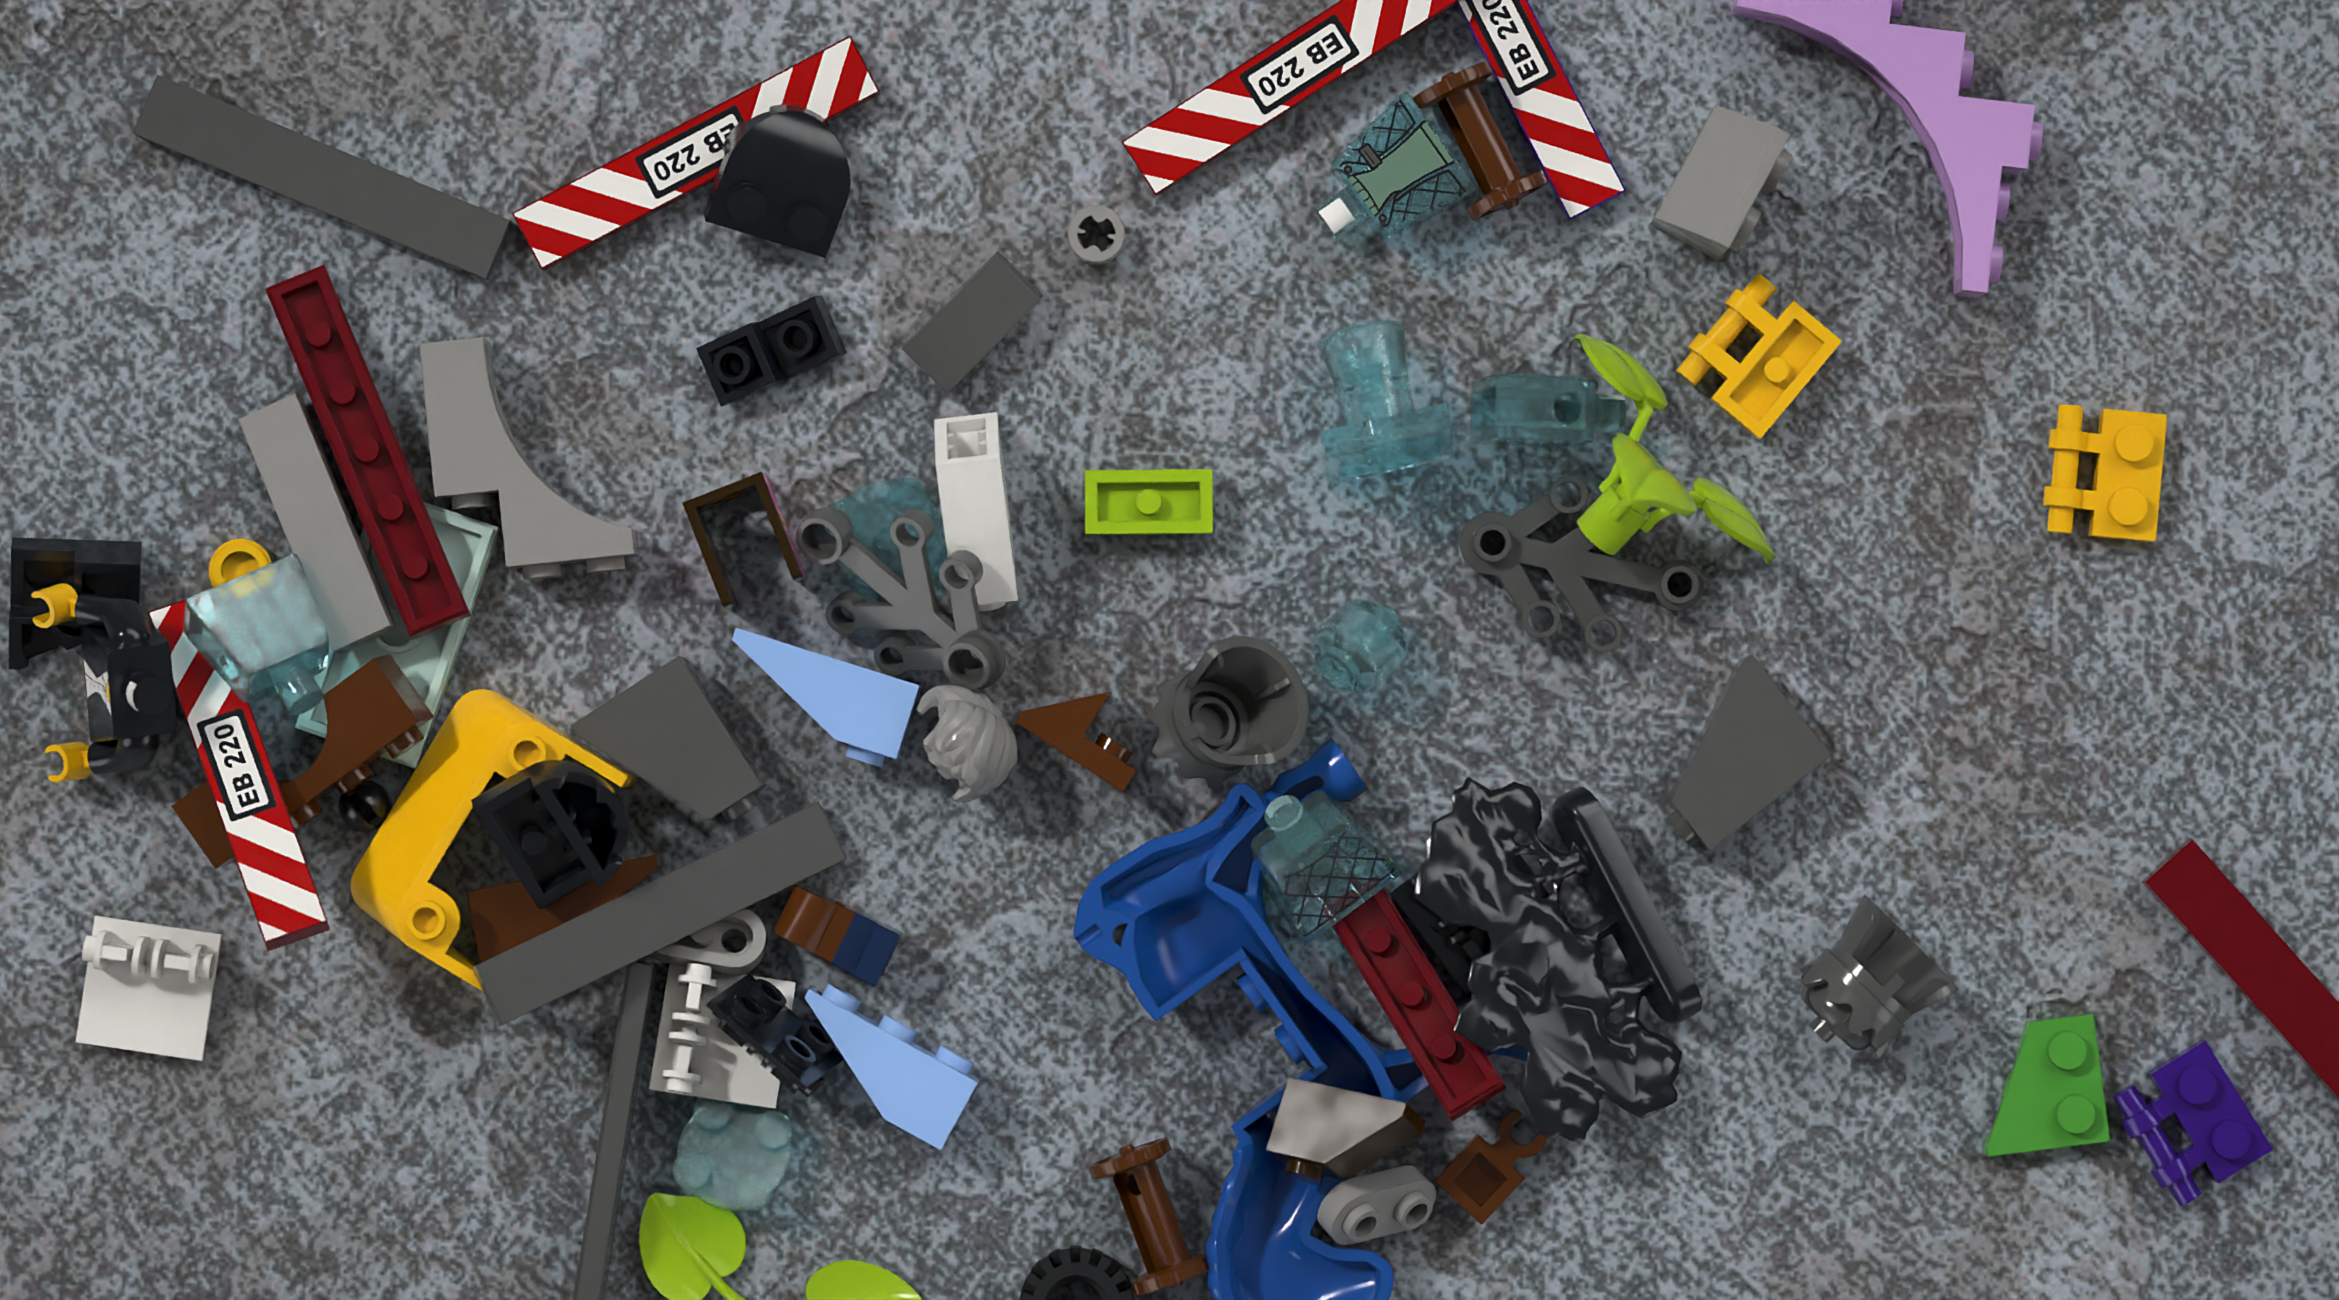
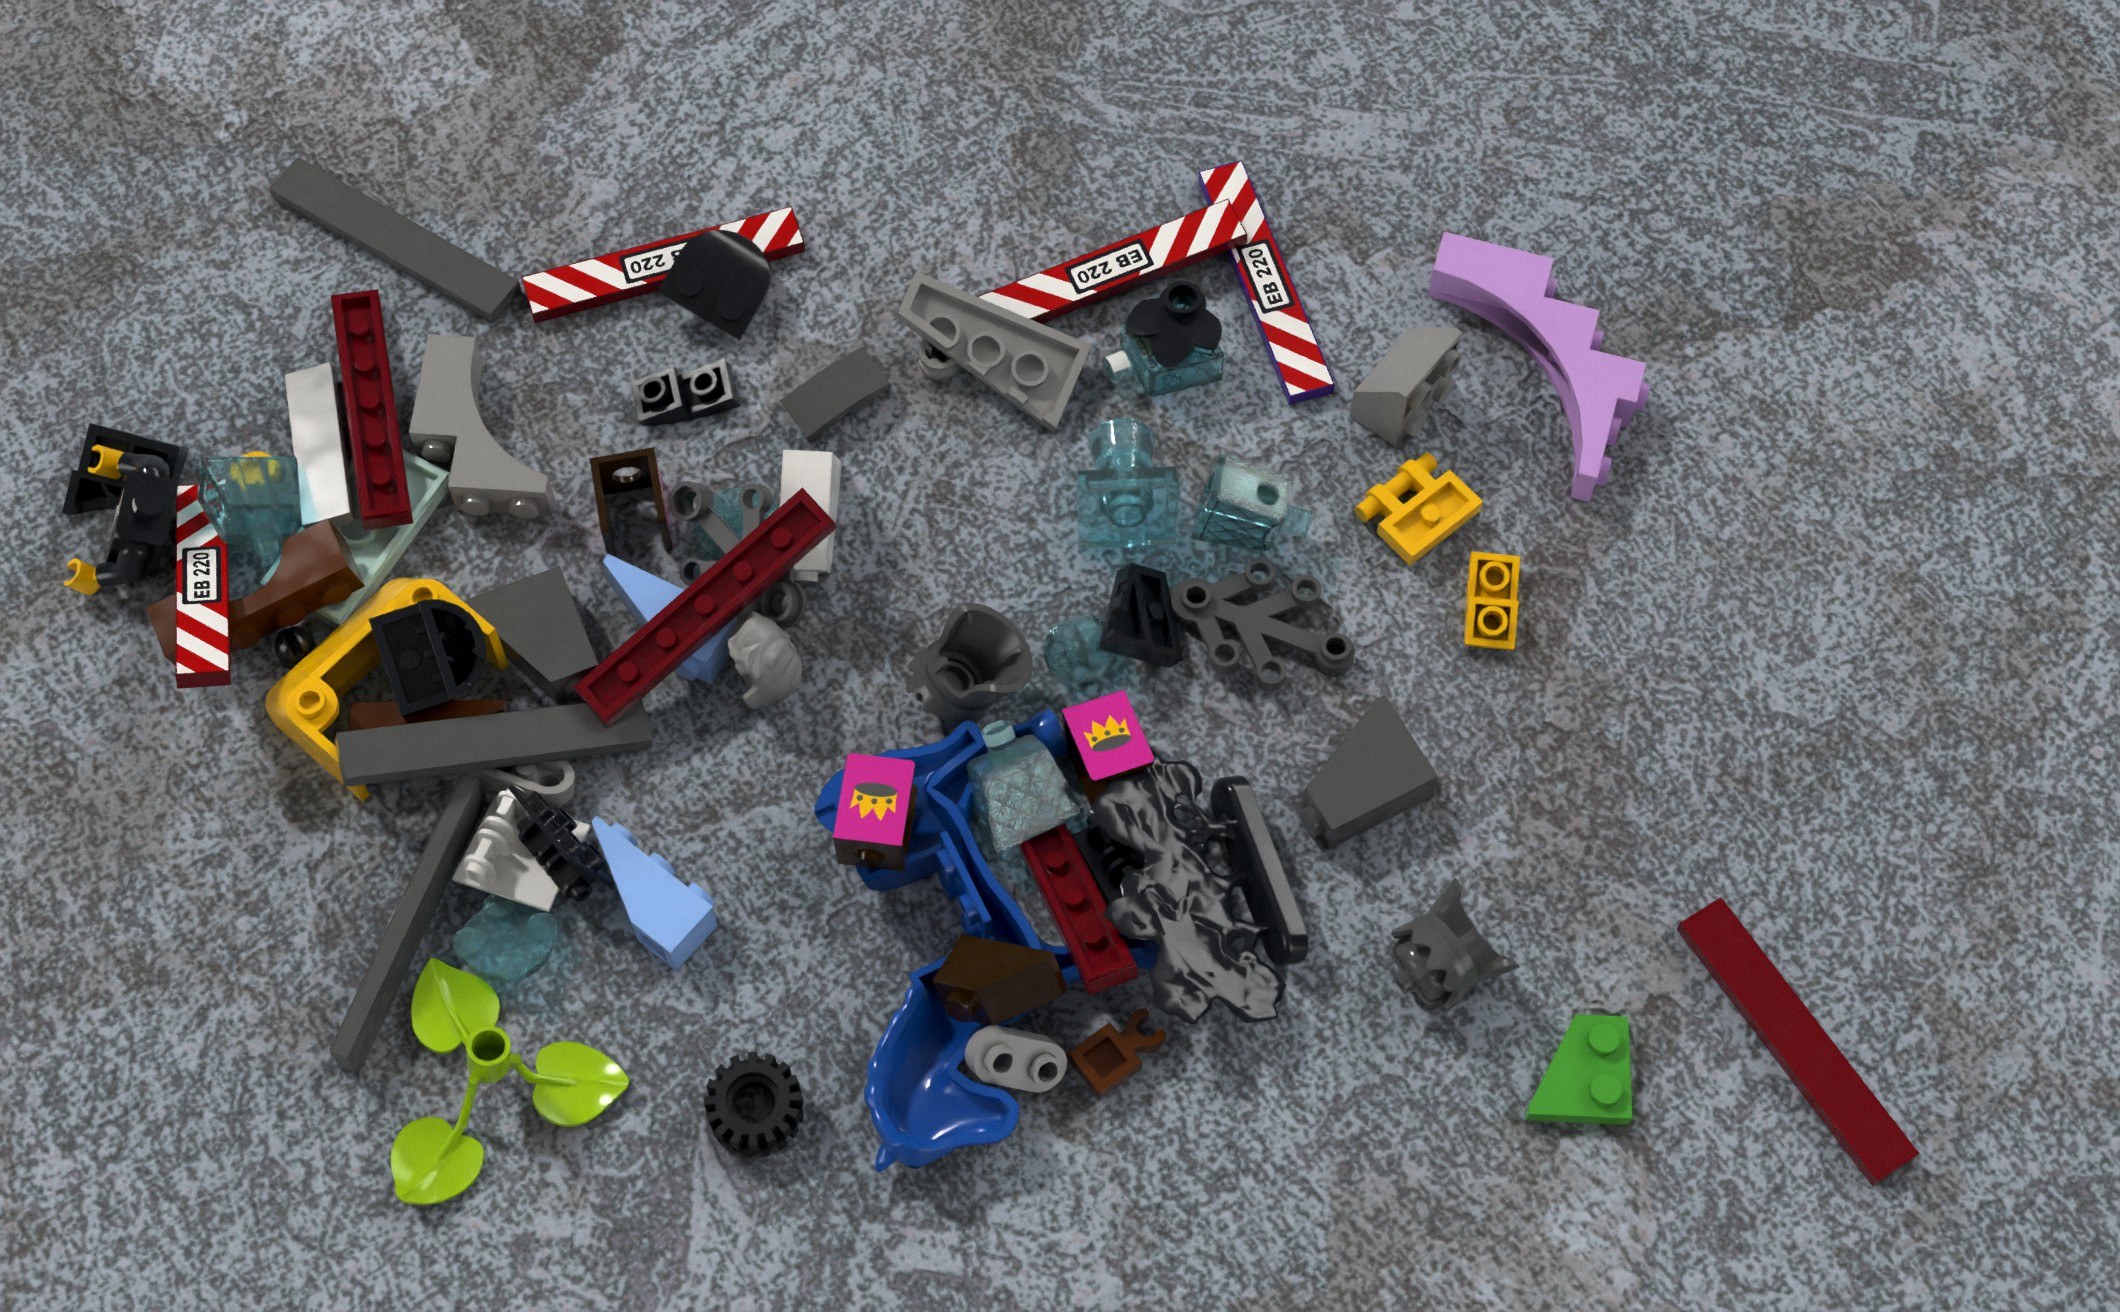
camera: 10 degrees right, 25 degrees down
white hinge [76,916,222,1061] -> none
leg [773,885,903,987] -> none
reddish brown slope [1015,692,1137,792] -> none
lime plate [1085,469,1213,535] -> none
reddish brown hose [1088,1137,1209,1296] -> none
reddish brown hose [1412,61,1548,221] -> none
lime plant [1572,333,1776,564] -> none
yellow plate [2043,404,2167,542] -> none
dark purple plate [2112,1040,2273,1206] -> none
none -> dark red tile [573,487,837,727]
none -> piece [833,753,918,872]
none -> light grey wing [897,271,1092,433]
none -> dark pink piece [1062,690,1154,808]
none -> black wing [1099,562,1183,668]
none -> black plate [1125,280,1222,368]
none -> yellow slope [1464,551,1521,651]

